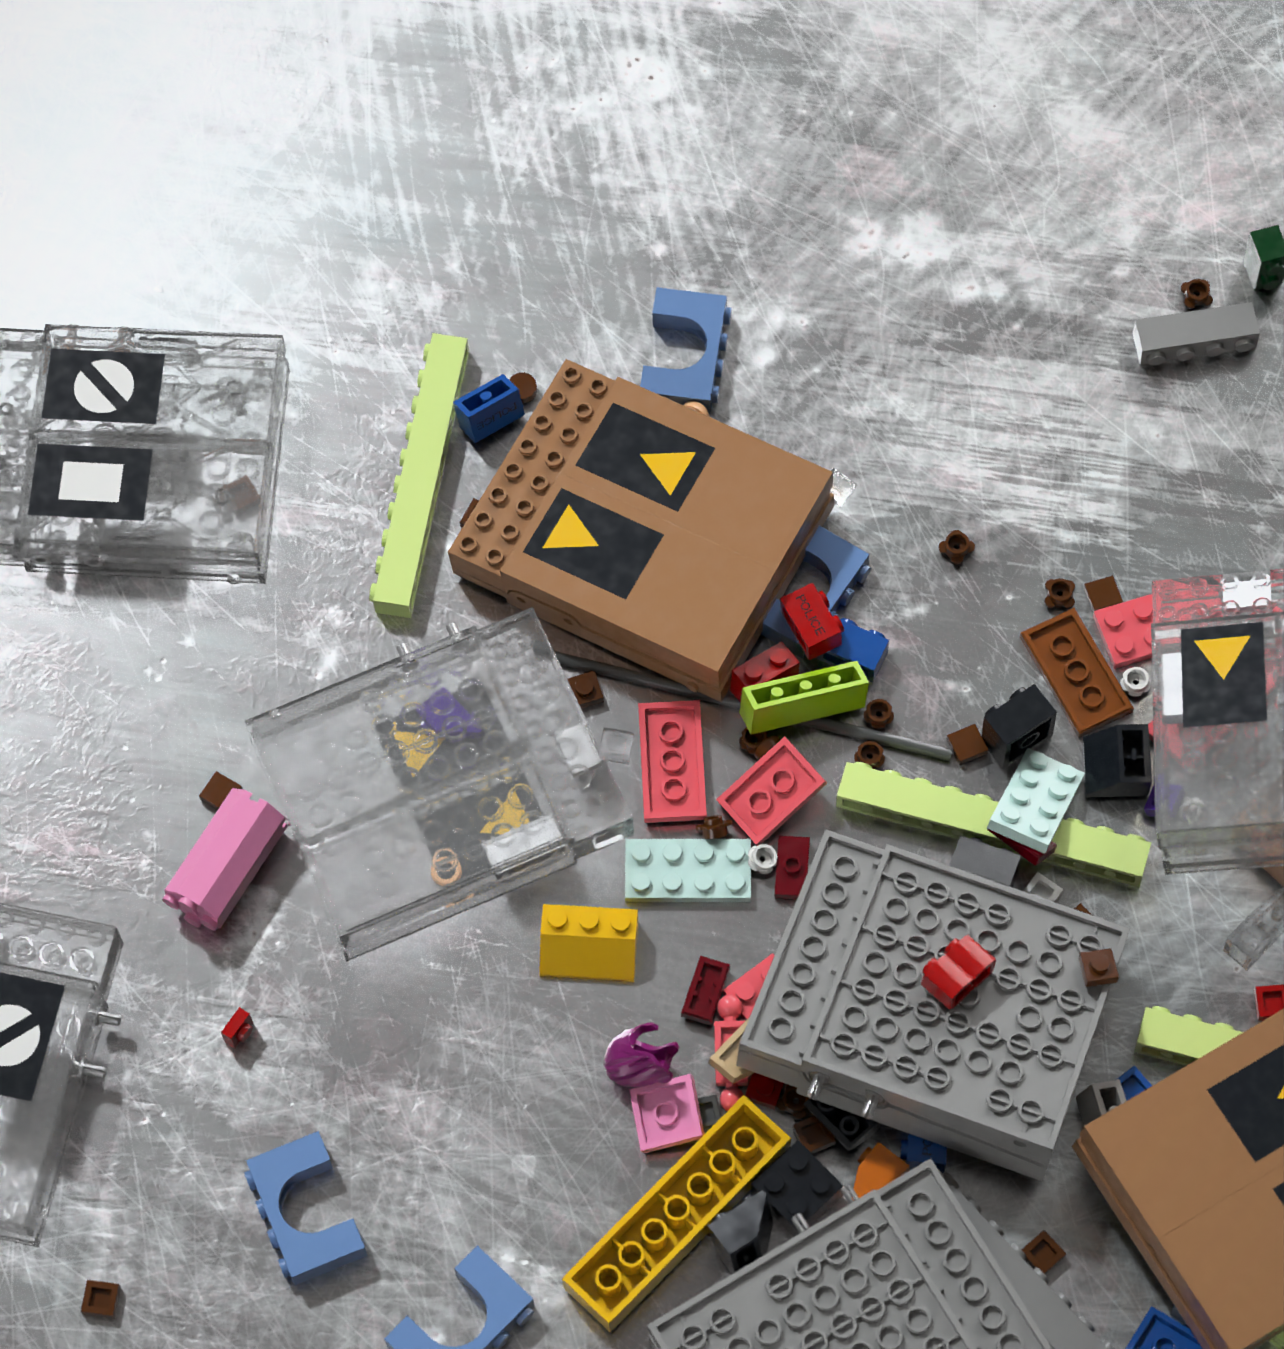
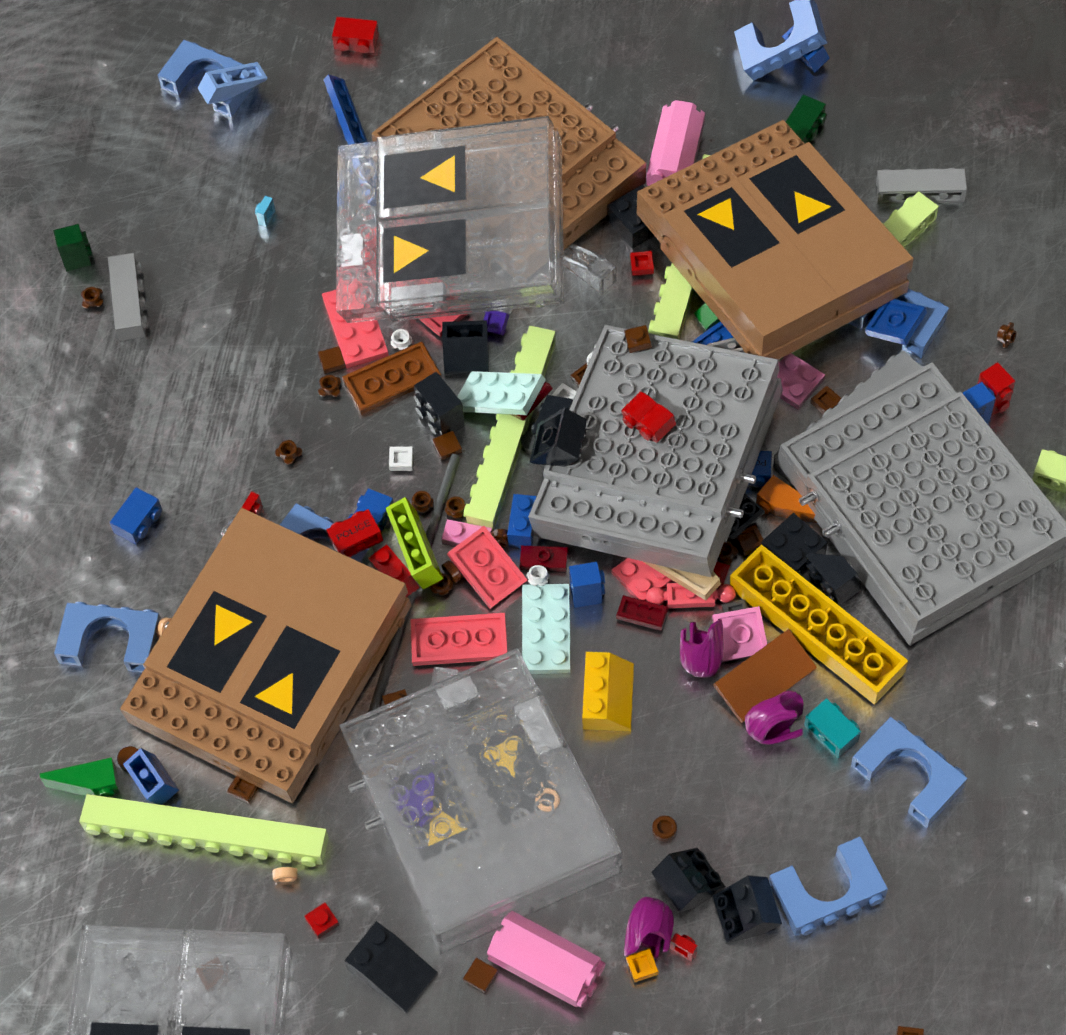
camera: 90 degrees left, 5 degrees down
reddish brown plate [695,815,733,839] -> none
none -> green slope [39,757,120,797]
none -> blue brick [110,487,162,545]
none -> red plate [241,491,263,515]
none -> light nougat tile [272,867,298,883]
none -> red plate [304,902,339,939]
none -> black slope [344,921,438,1014]
none -> white plate [389,447,413,471]
none -> bright pink plate [441,519,492,546]
none -> reddish brown plate [491,529,508,548]
none -> blue brick [507,494,537,549]
none -> black slope [529,408,587,467]
none -> blue brick [569,562,605,608]
none -> magenta hair [624,897,674,959]
none -> light orange plate [626,948,659,983]
none -> black slope [651,848,726,912]
none -> reddish brown tile [652,815,677,842]
none -> dark orange tile [713,629,817,723]
none -> black slope [713,875,782,943]
none -> magenta hair [745,691,804,745]
none -> bright pink plate [777,353,825,410]
none -> teal brick [804,698,861,759]

